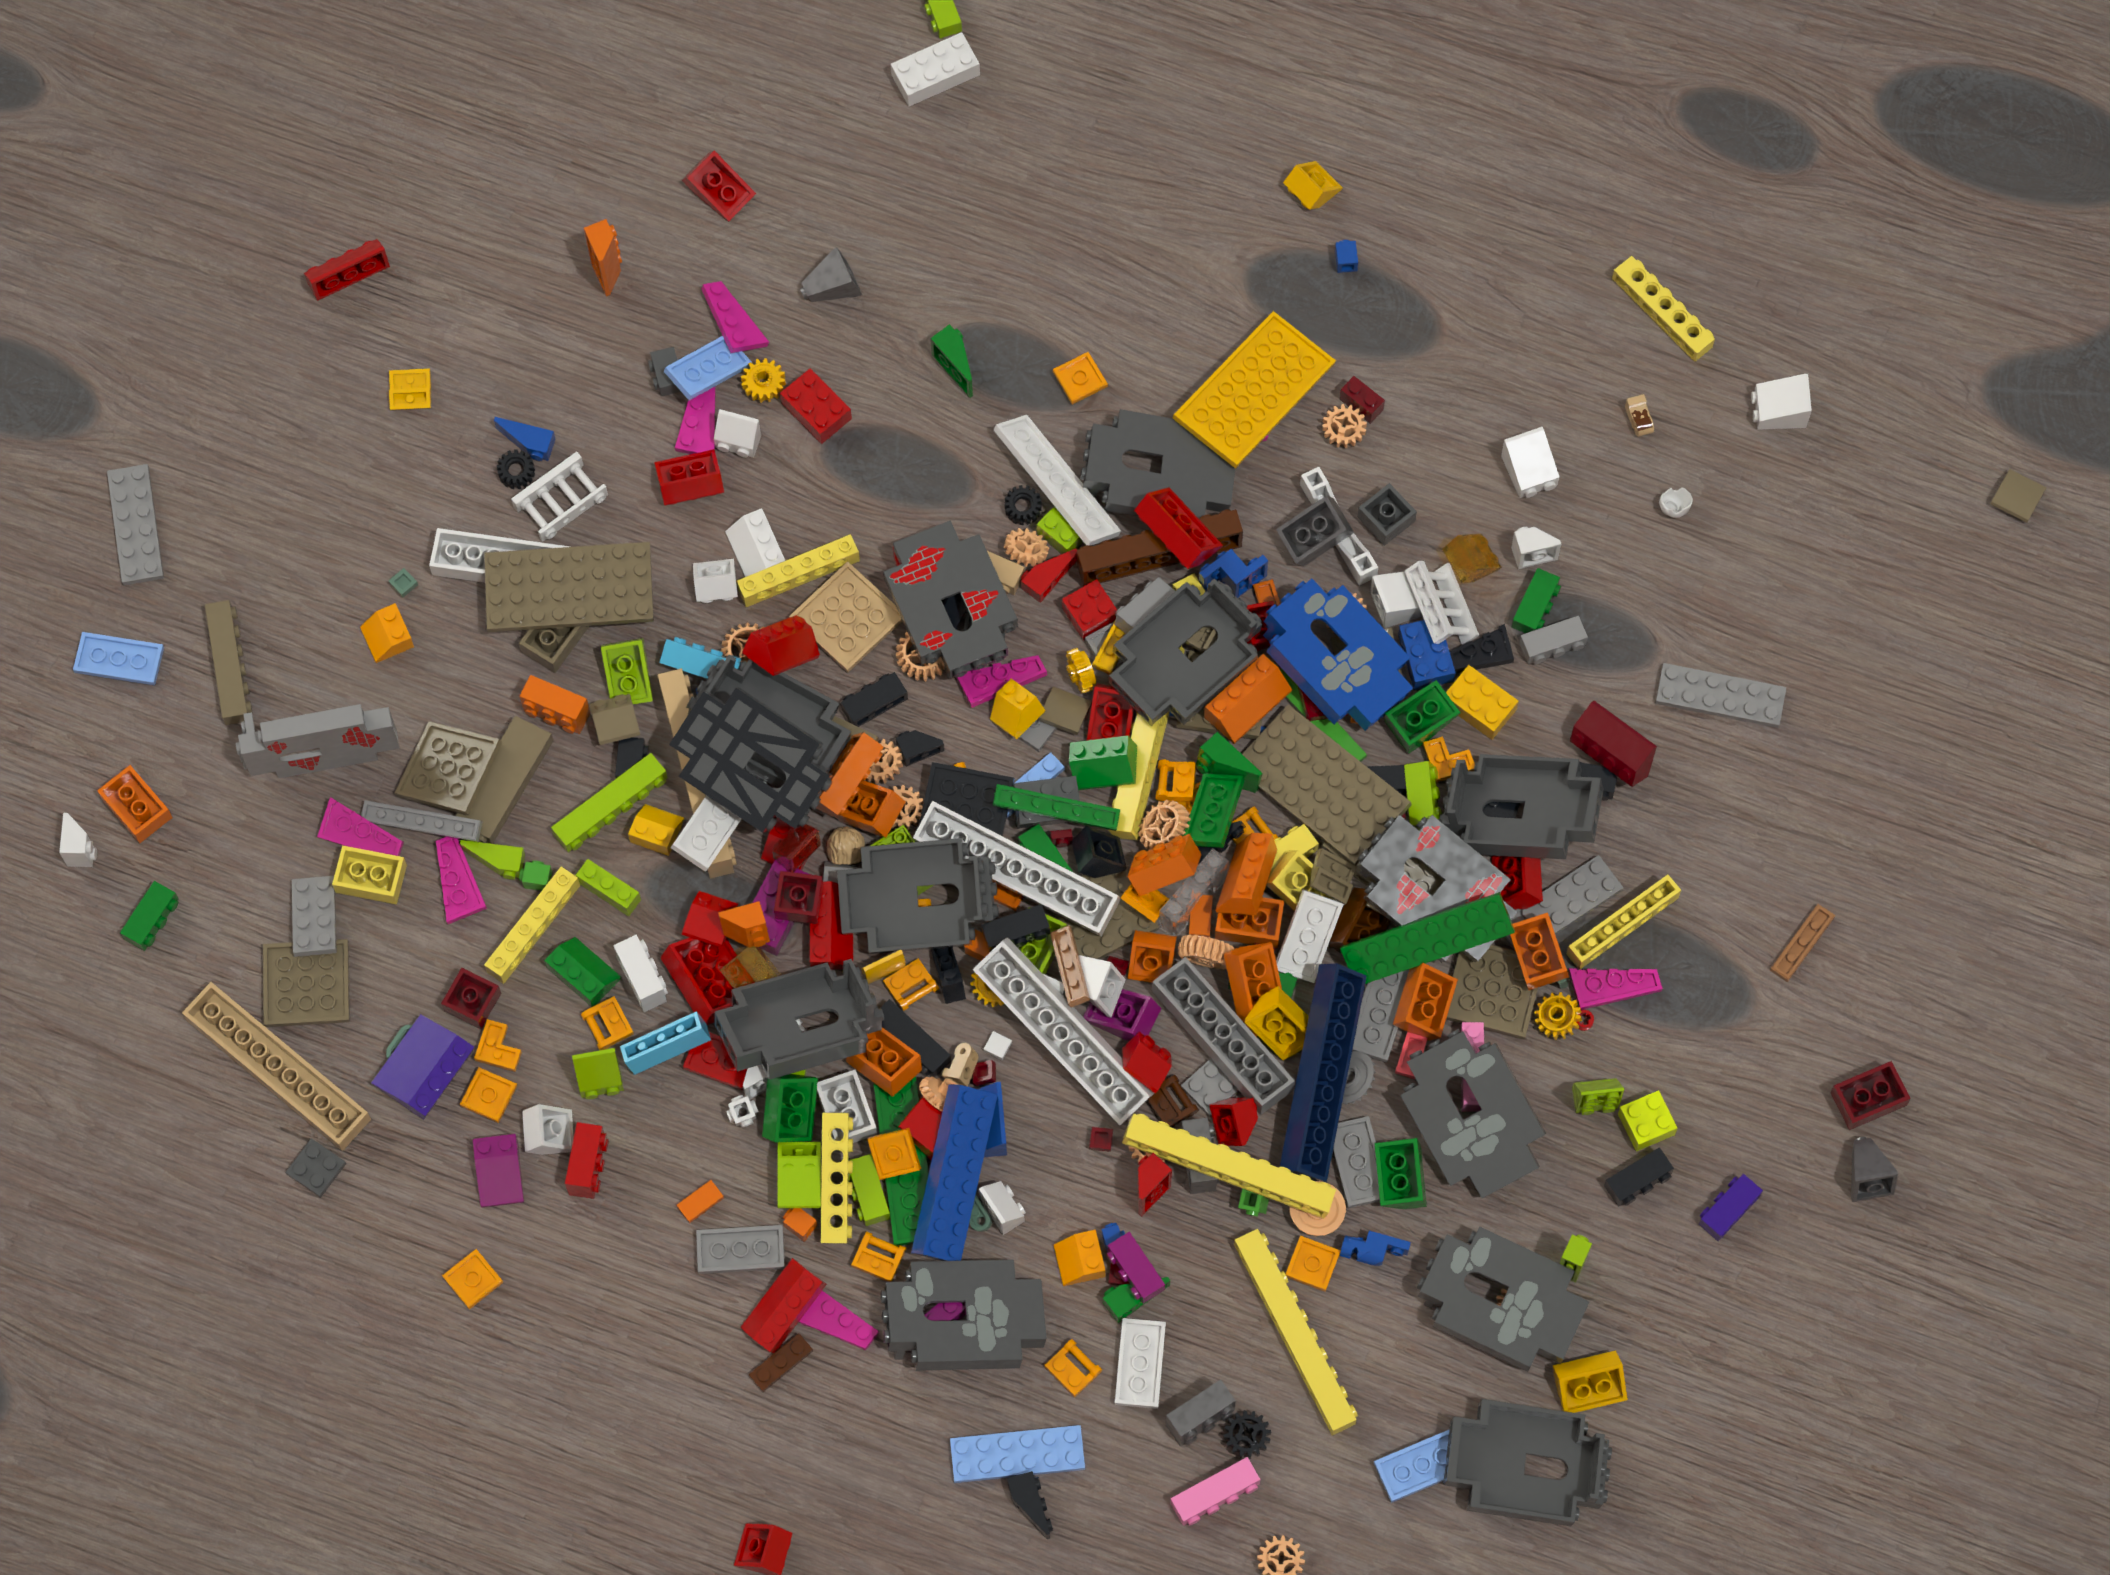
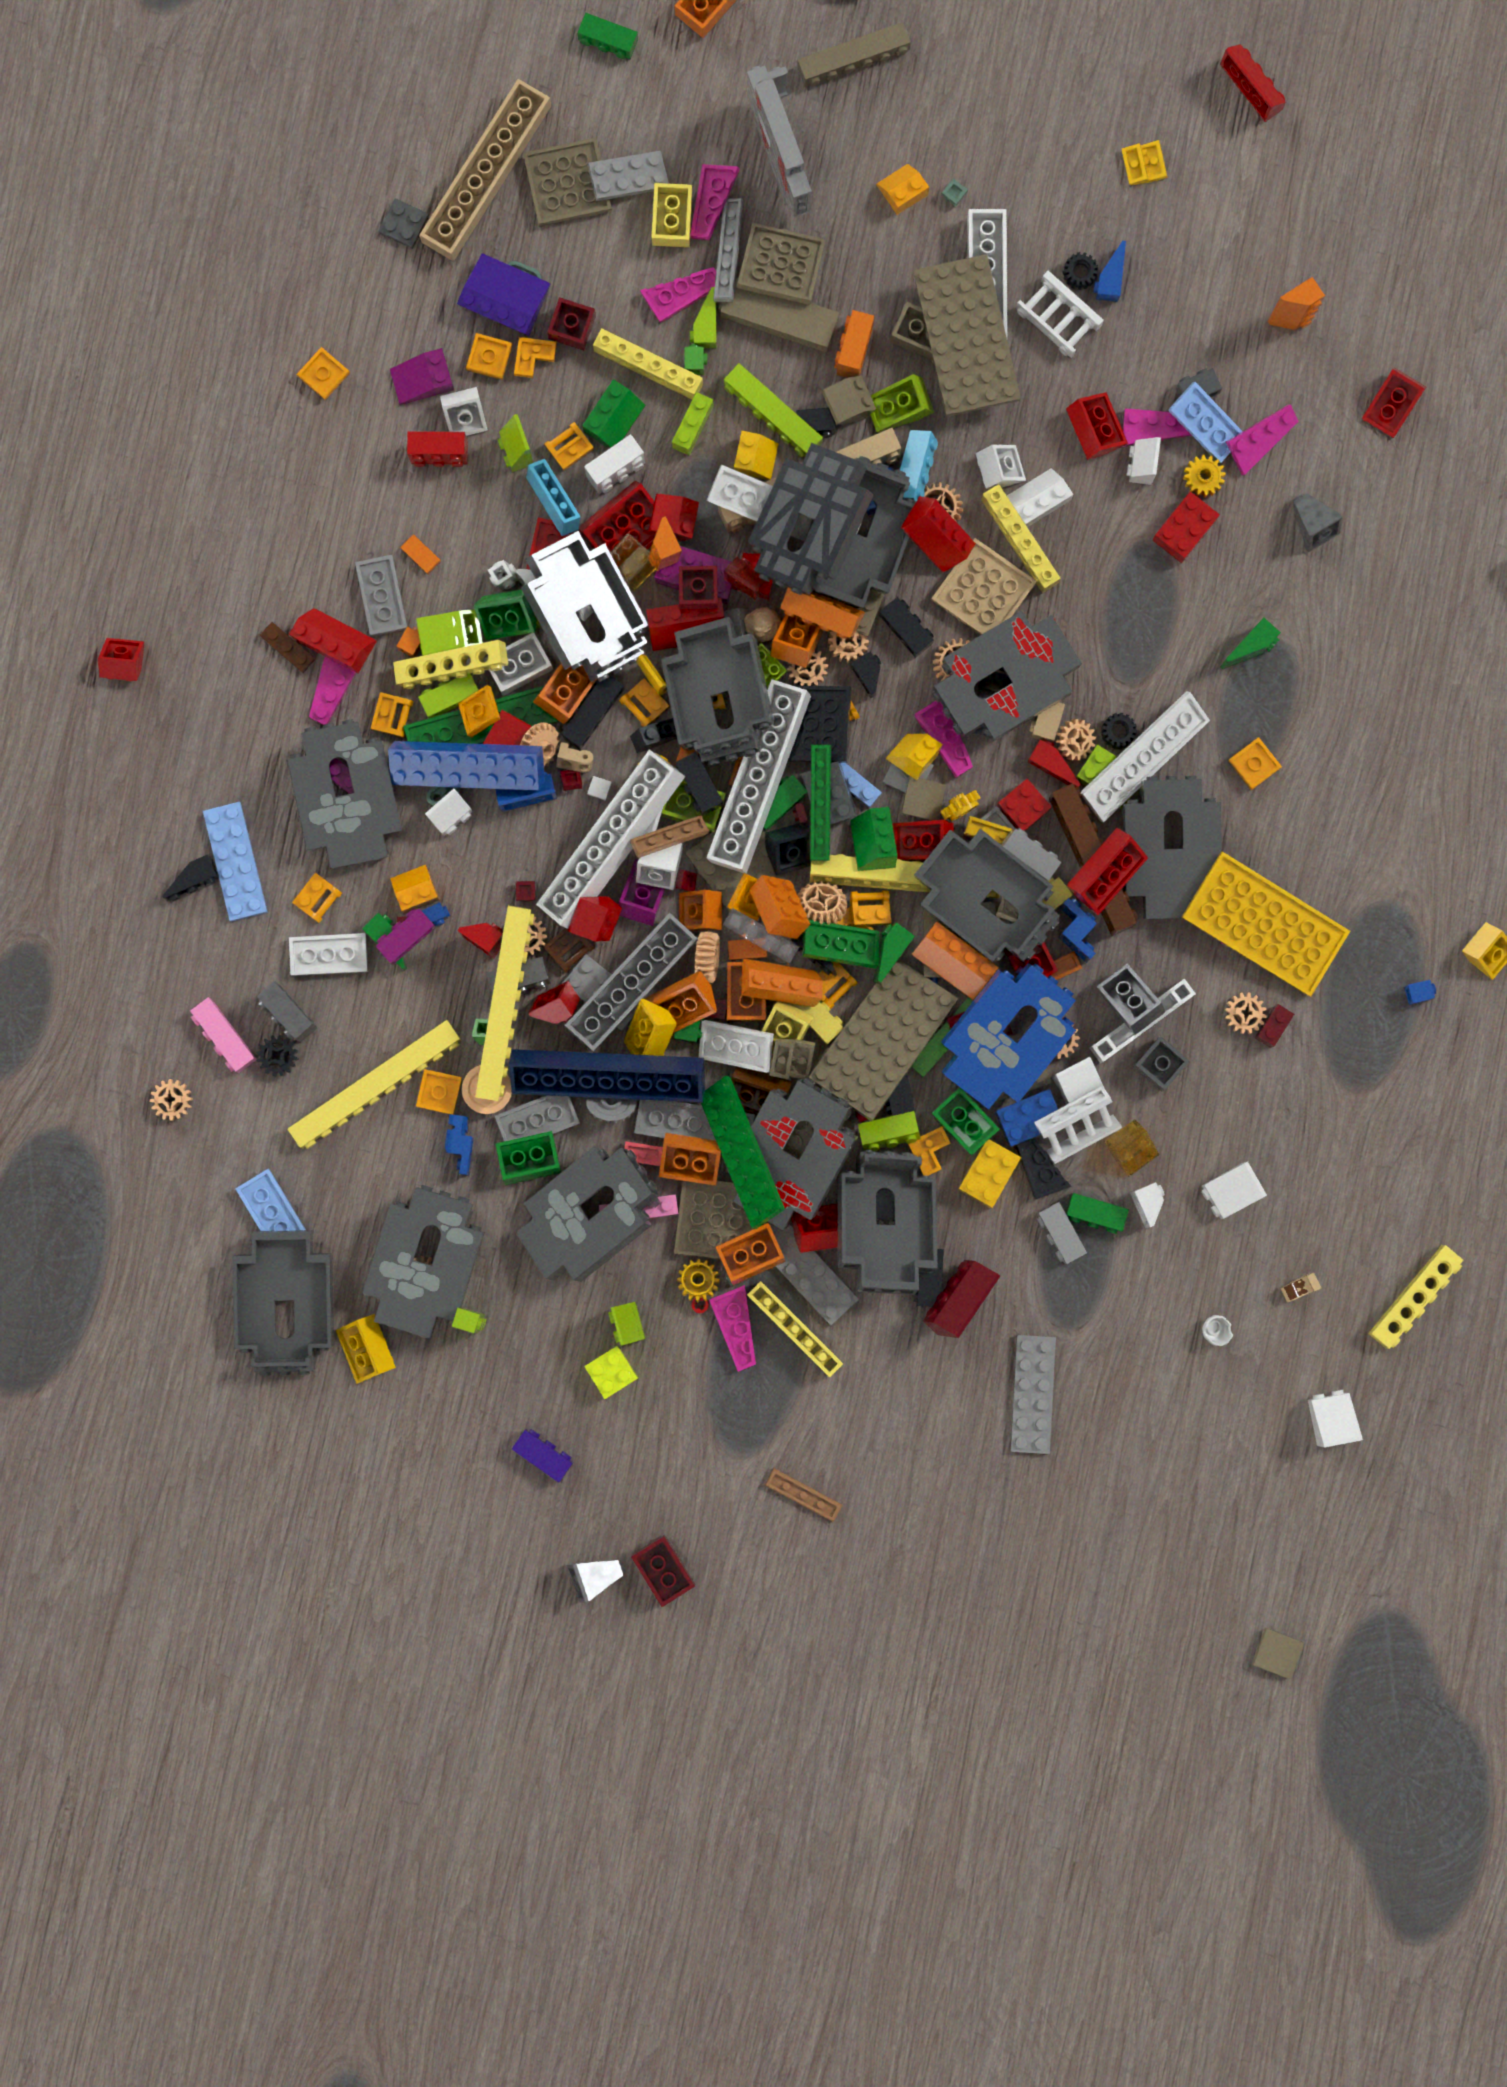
camera: 80 degrees right, 15 degrees up
black brick [1604,1147,1674,1207] -> none

